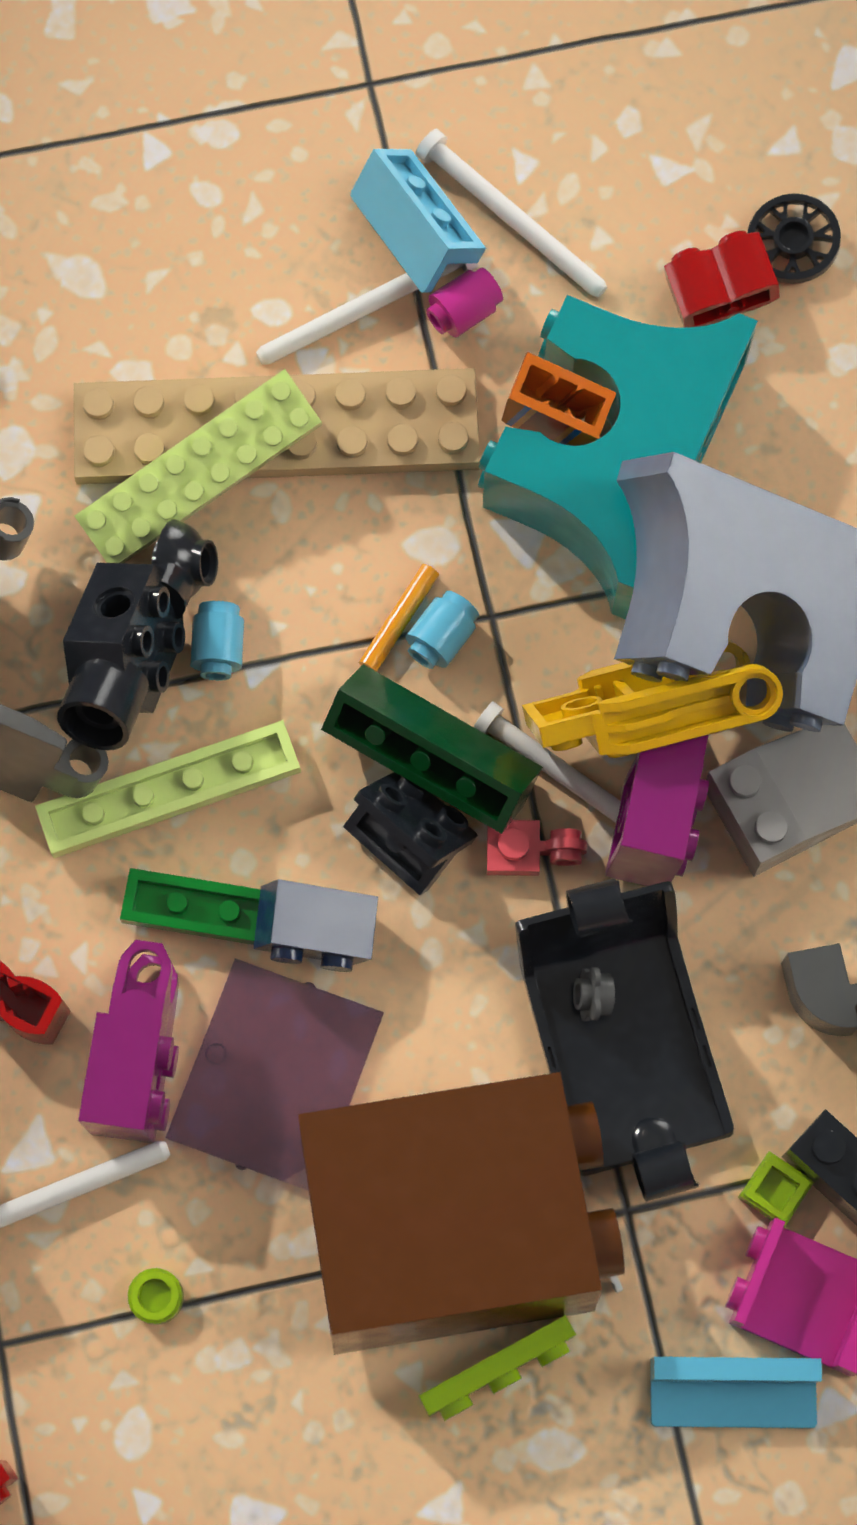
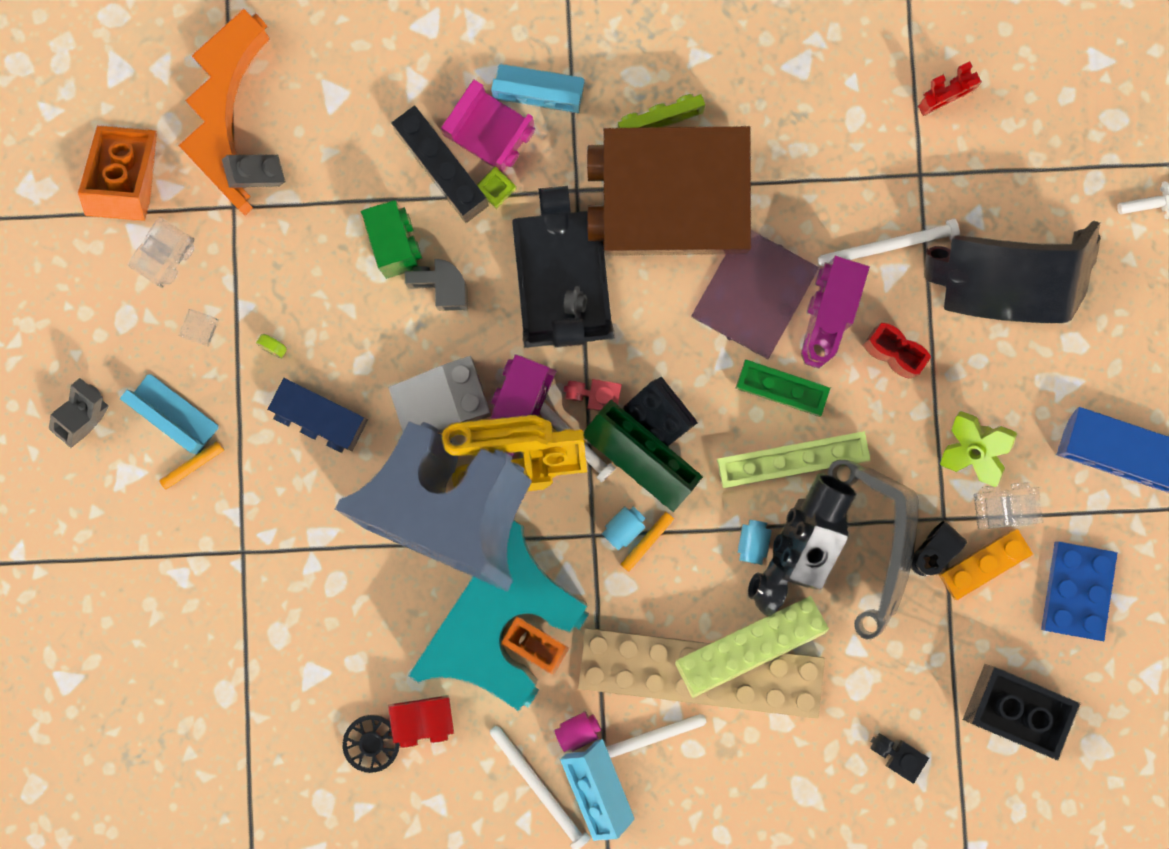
camera: 170 degrees left, 10 degrees up
lime tile [128,1268,184,1325] -> none
brick [253,879,378,972] -> none

